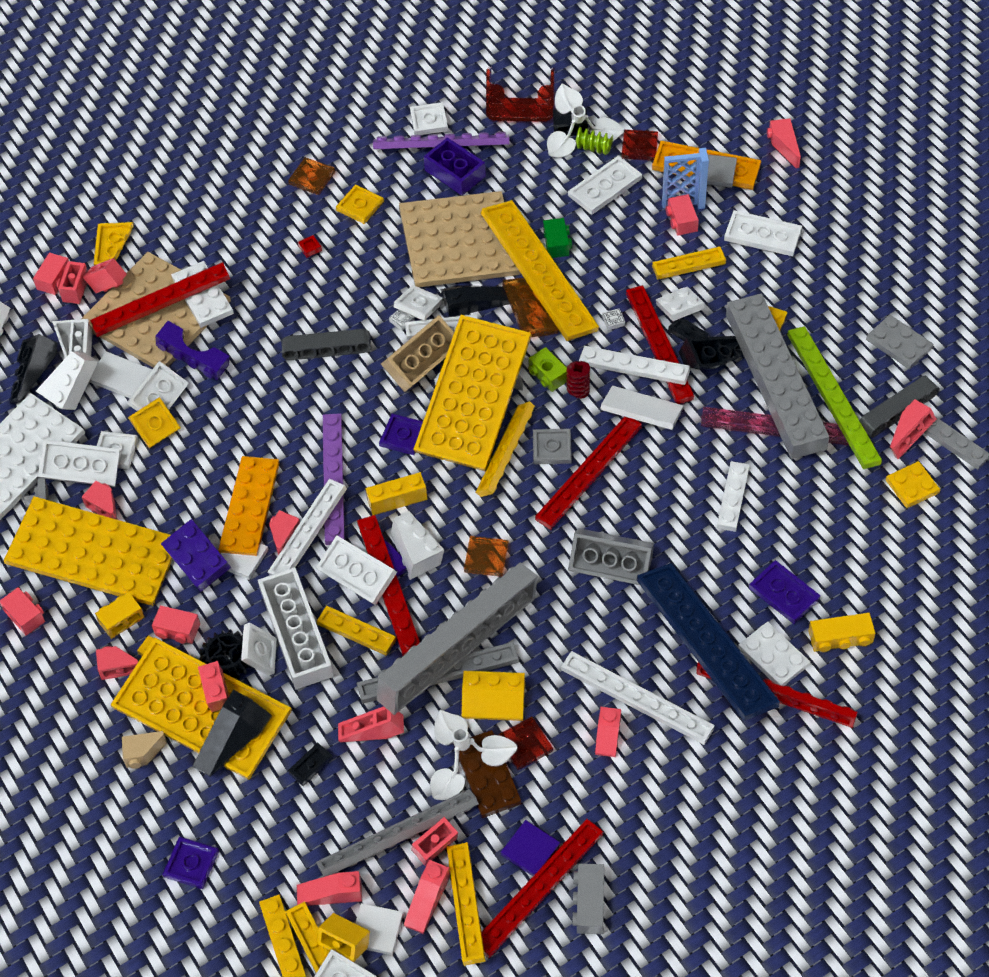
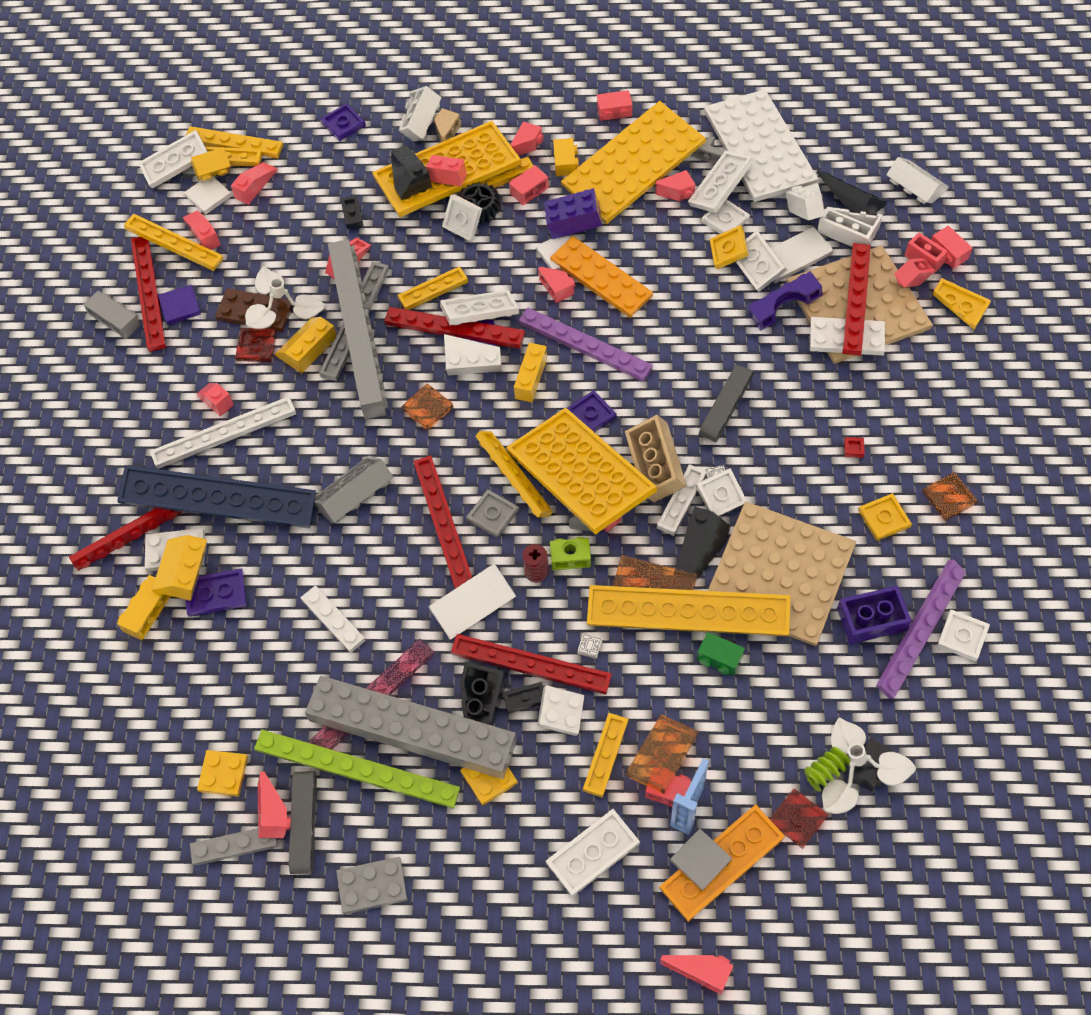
camera: 125 degrees right, 5 degrees up
white brick [258,568,334,690] -> none
white plate [267,479,347,575] -> none
light grey plate [316,789,478,877] -> none
coral brick [411,817,458,866] -> none
clear red windscreen [486,67,555,122] -> none
white plate [568,156,642,215] -> none
white plate [579,346,691,385] -> none
none -> yellow slope [152,535,207,601]
none -> white wedge [399,86,442,142]
none -> clear orange tile [626,714,699,794]

